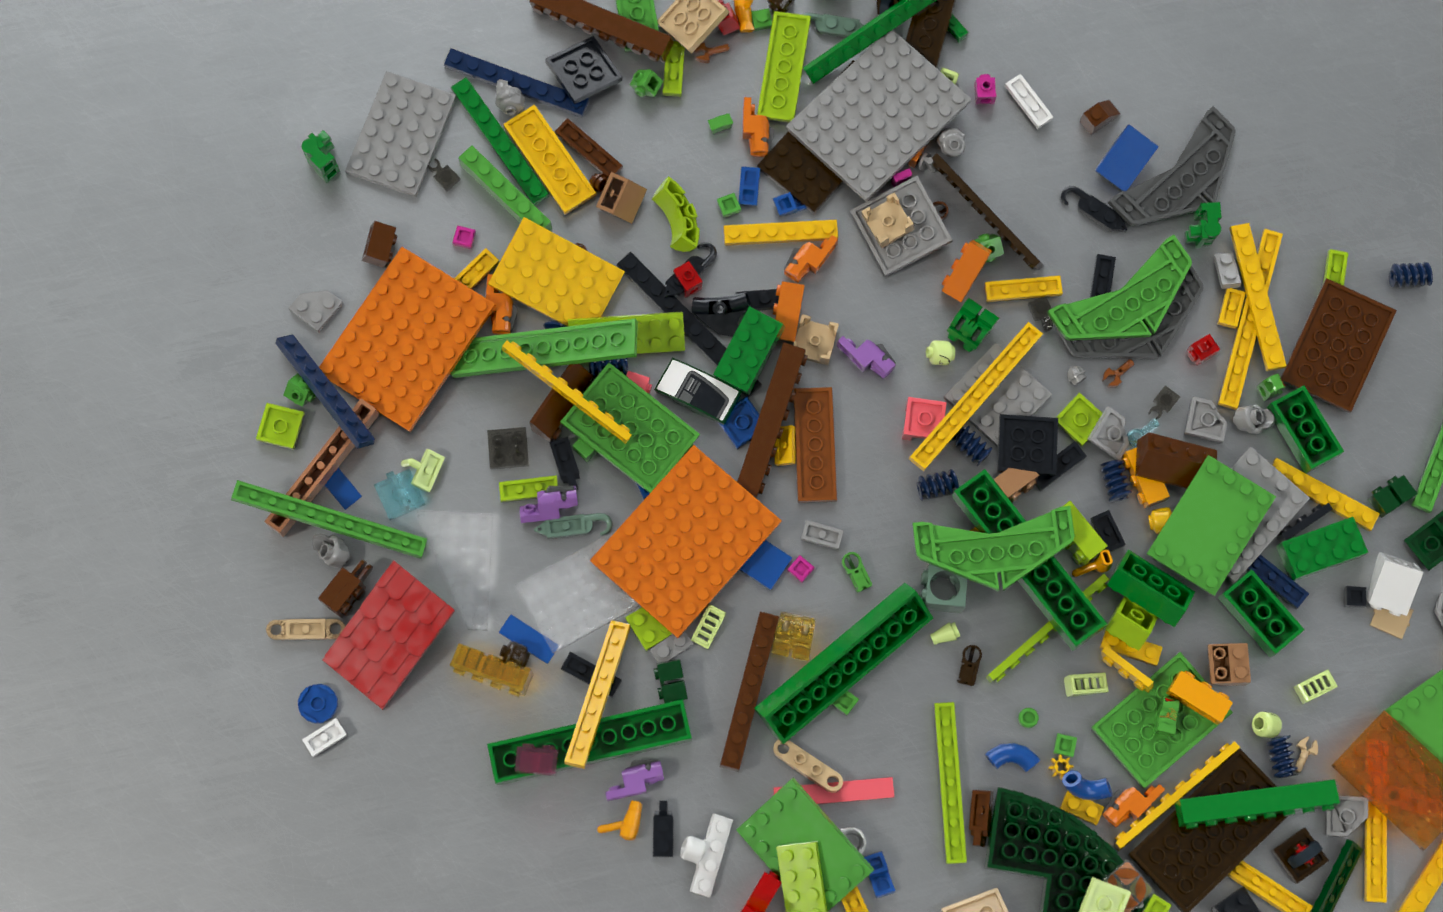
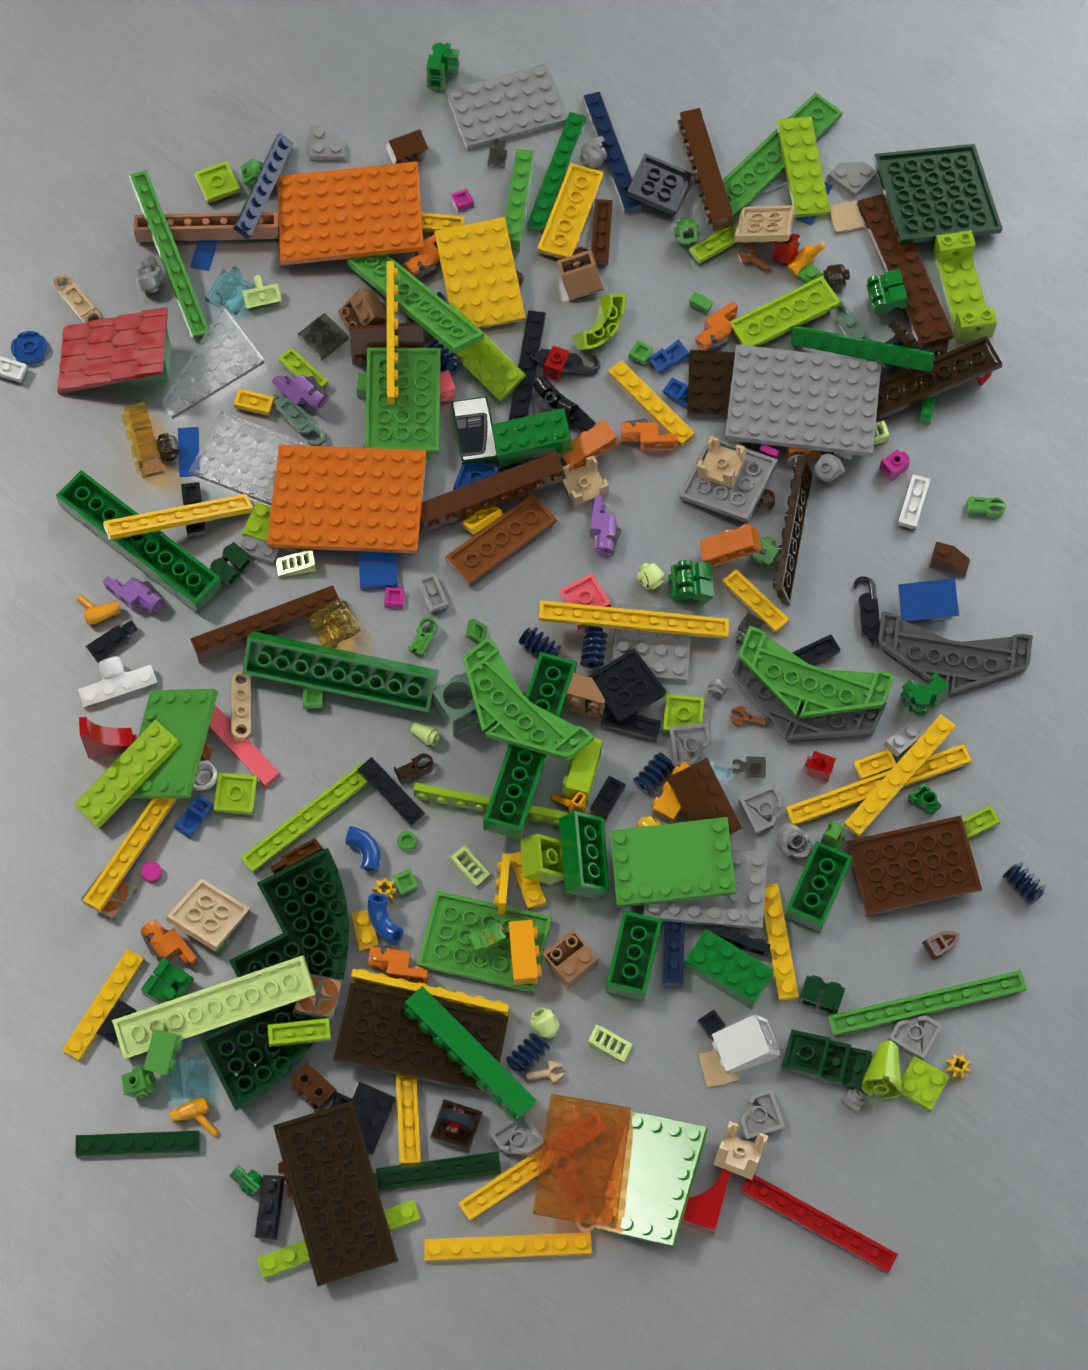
camera: 55 degrees right, 10 degrees down
reddish brown brick [318,560,373,619] -> none
clear pink brick [515,744,559,776] -> none
black hinge [549,437,580,490] -> none
none -> lime plate [213,773,258,815]
none -> yellow plate [233,389,275,416]
none -> medium nougat slope [338,288,387,333]
none -> black plate [357,757,425,827]
none -> bright green plate [465,619,487,644]
none -> green plate [908,783,941,815]
none -> reddish brown plate [922,931,960,960]
none -> bright green piece [966,497,1006,518]

